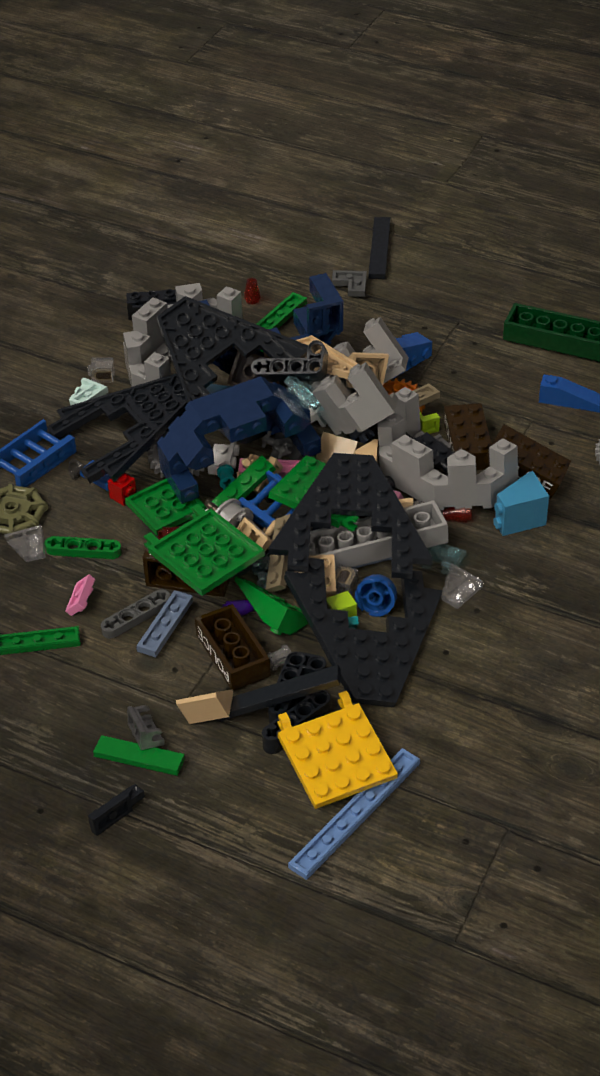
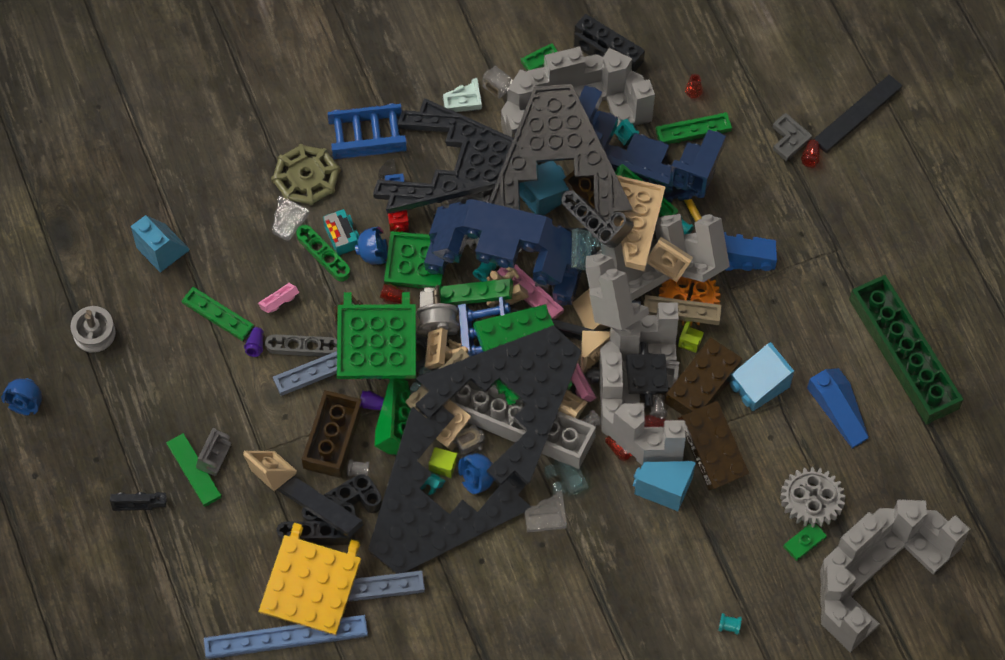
camera: 40 degrees right, 20 degrees up
none -> dark purple cone [244,327,264,357]
none -> brick [323,209,359,255]
none -> sand blue plate [348,571,424,601]
none -> blue cylinder [355,226,388,265]
none -> green plate [521,43,558,71]
none -> slope [730,342,794,411]
none -> clear red cone [801,140,819,168]

